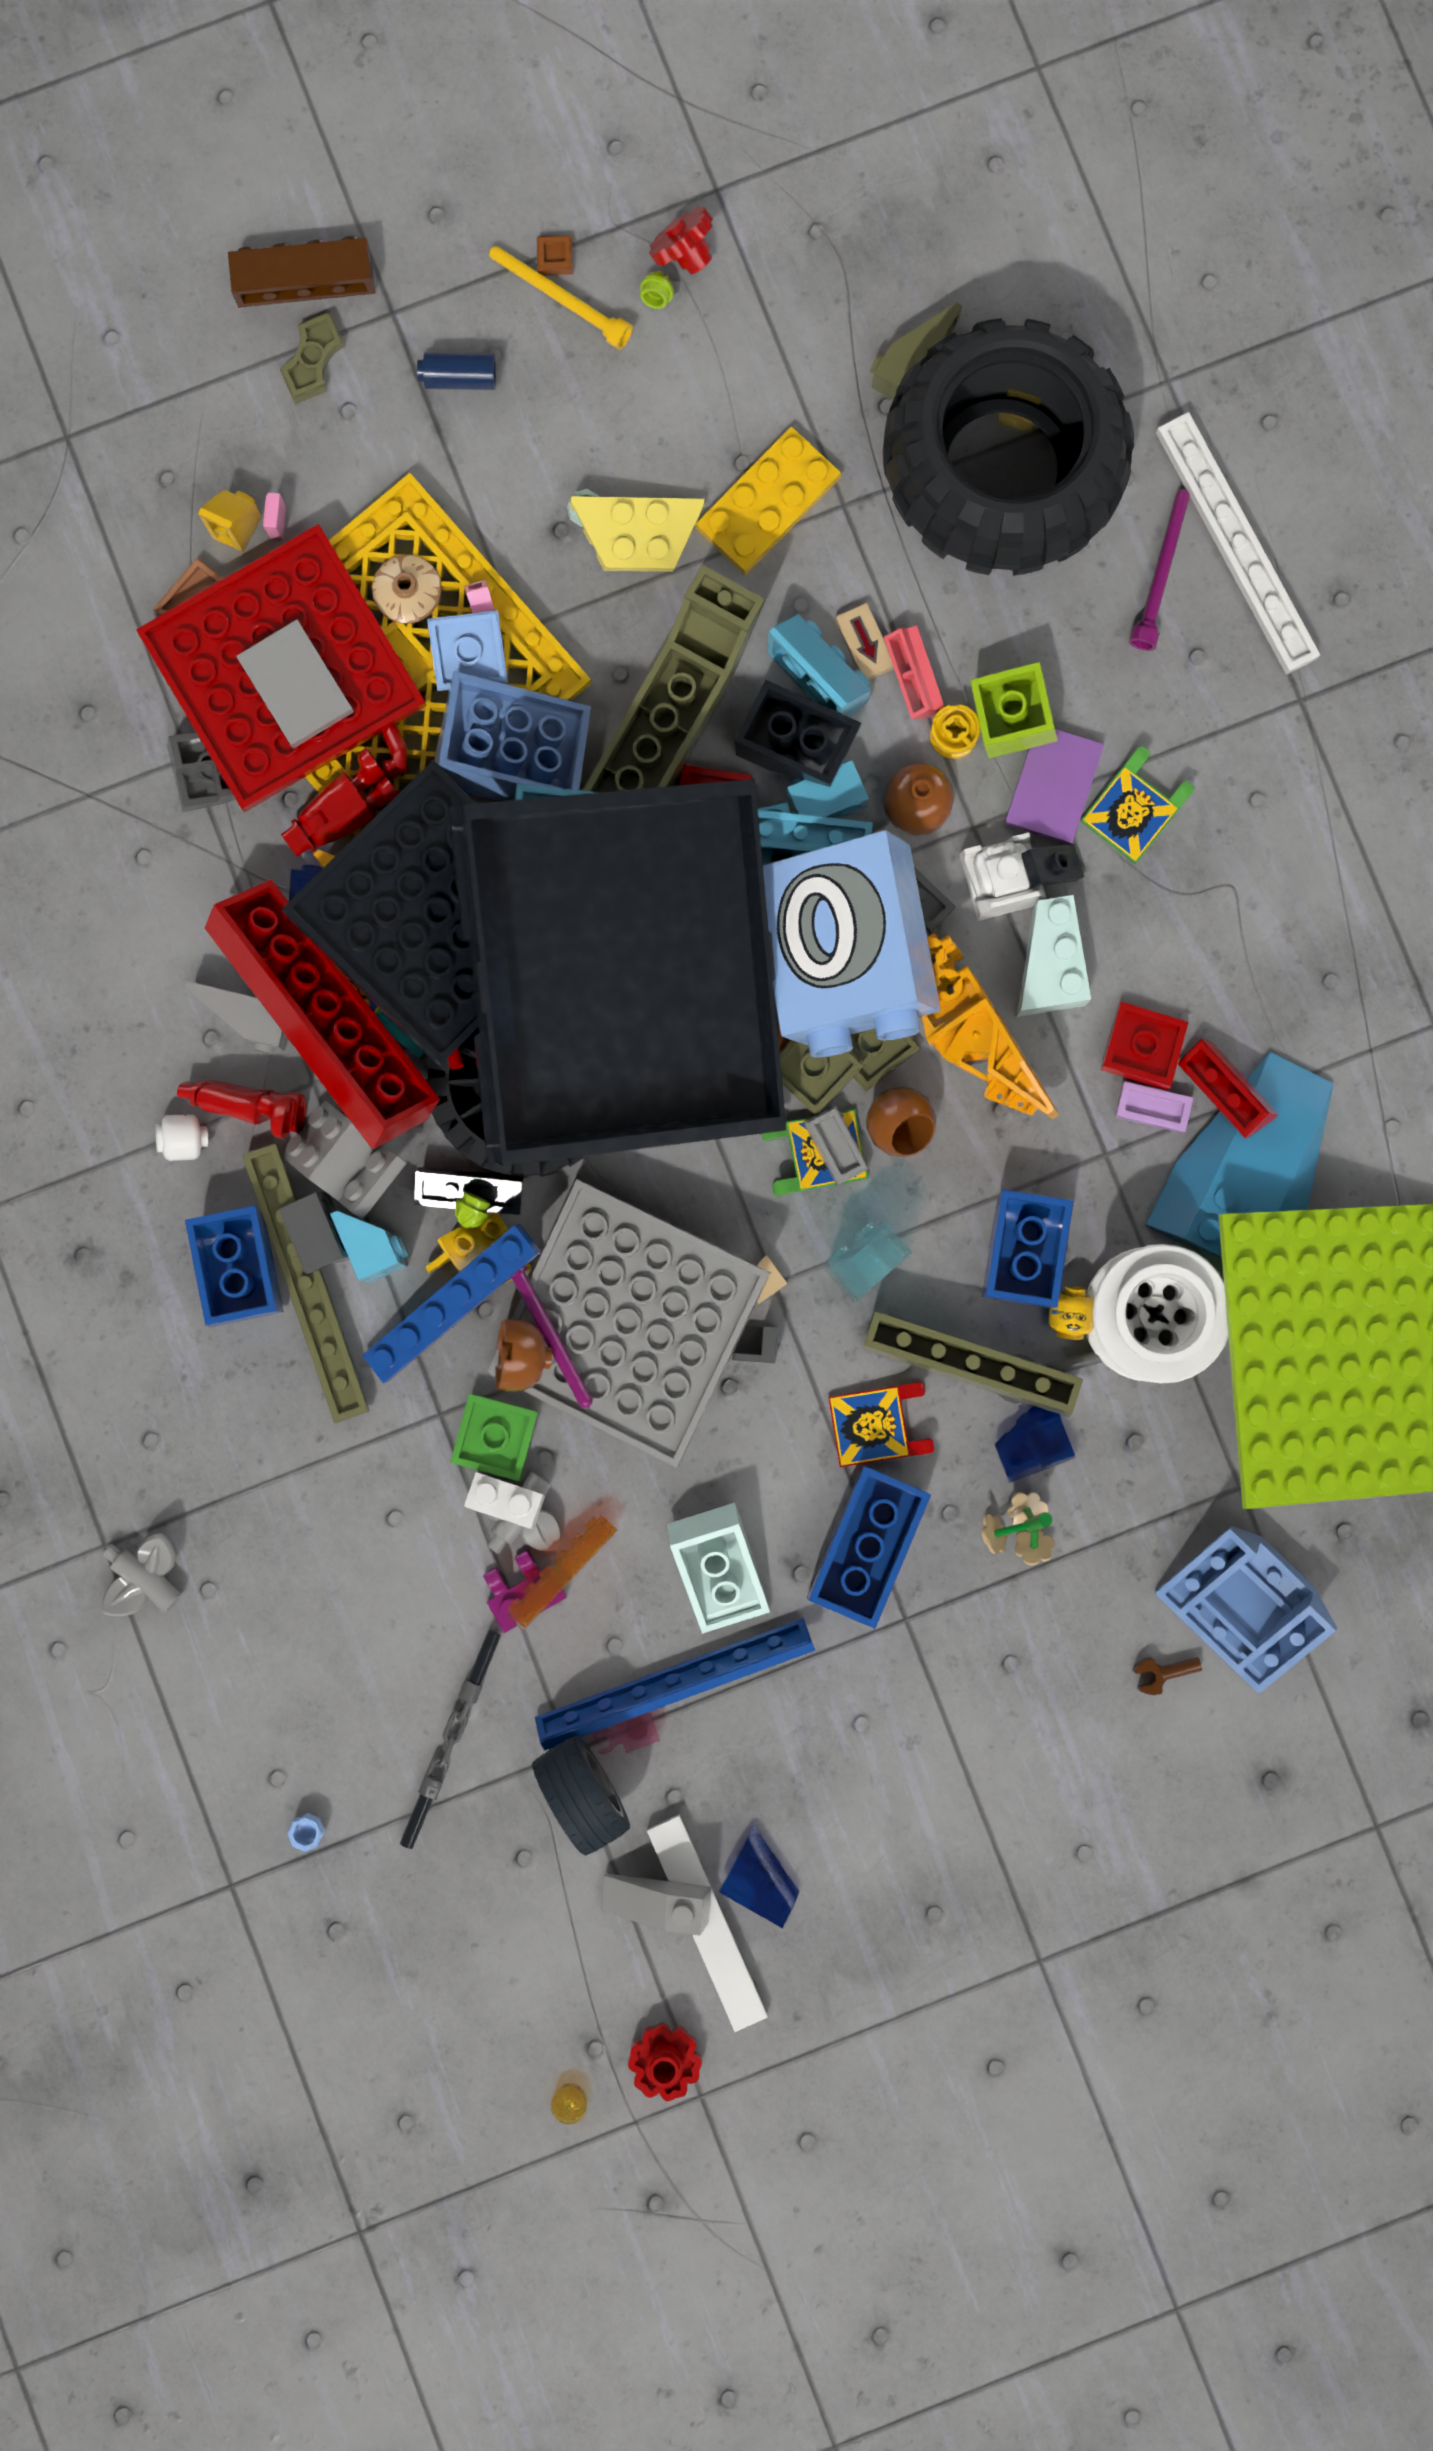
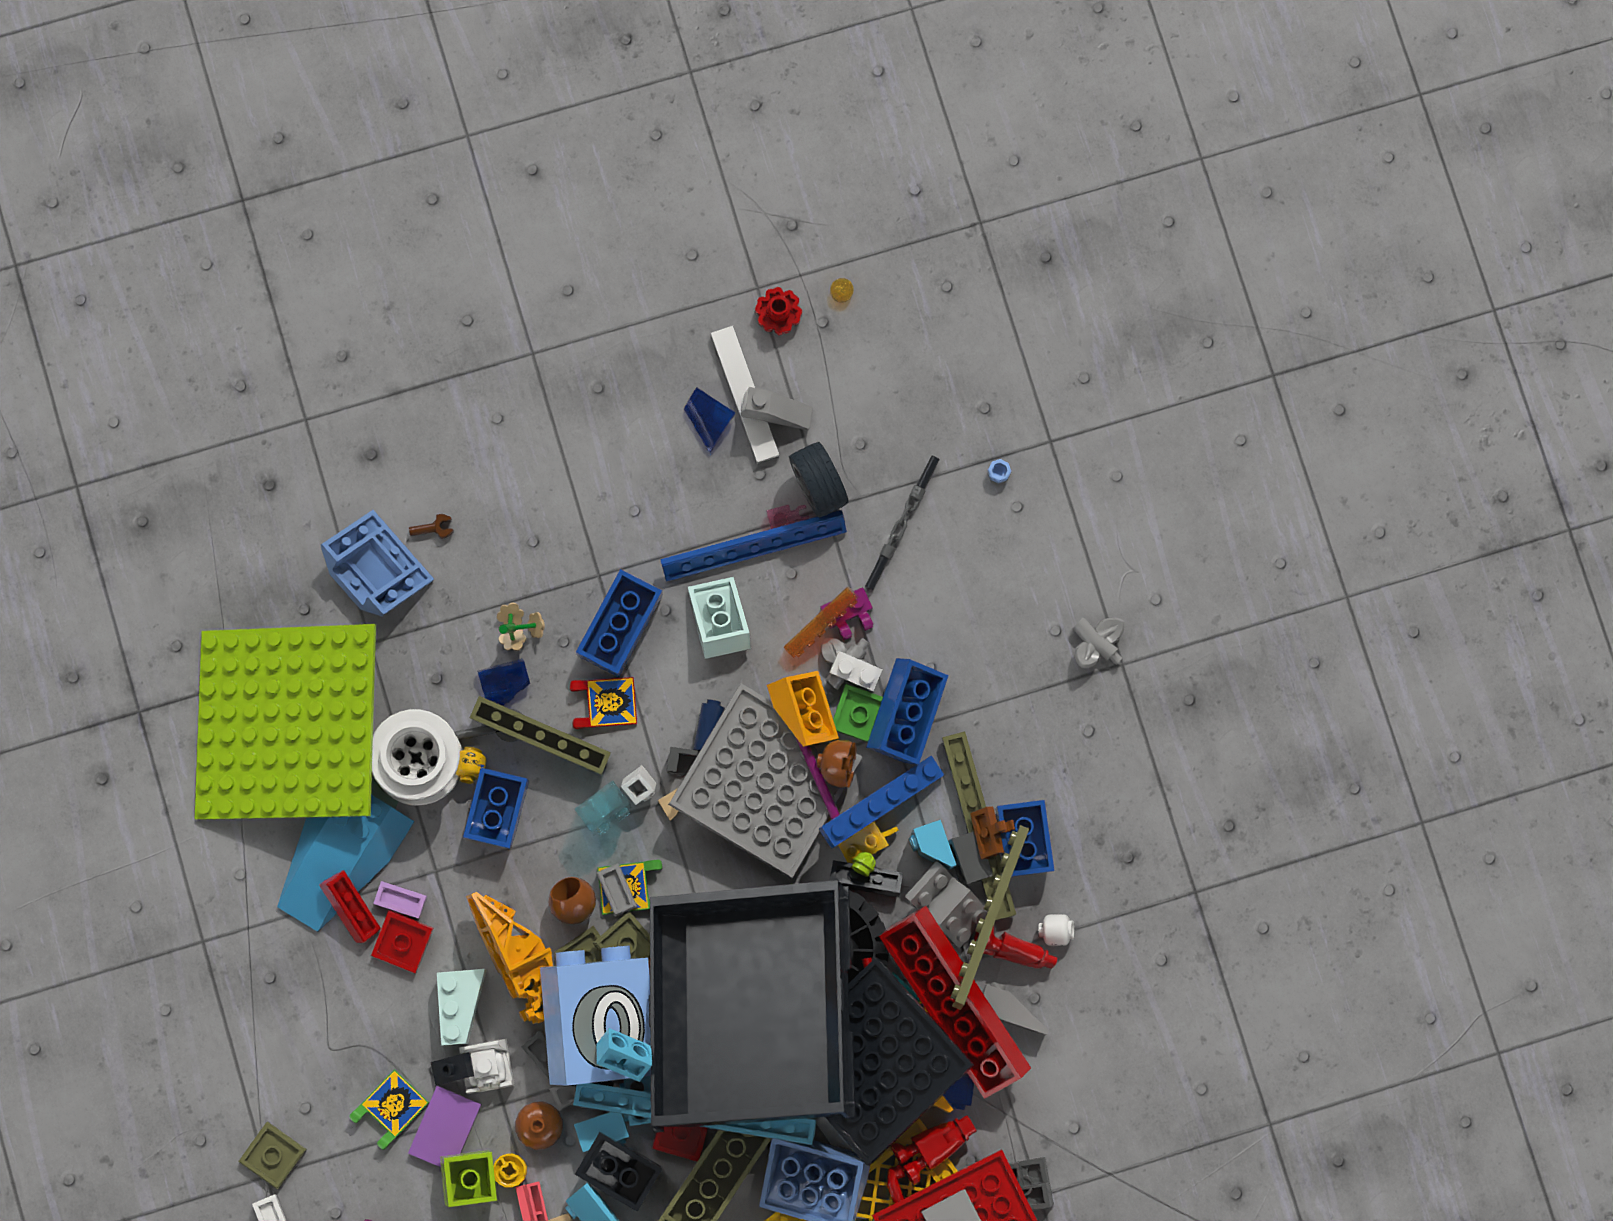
camera: 175 degrees right, 5 degrees down
none -> olive tile [238,1121,307,1190]
none -> medium azure brick [596,1028,652,1082]
none -> white brick [621,765,656,805]
none -> dark blue brick [693,699,725,752]
none -> light orange slope [767,671,839,747]
none -> blue brick [866,658,949,765]
none -> olive plate [950,825,1029,1010]
none -> dark orange plate [970,806,1015,859]

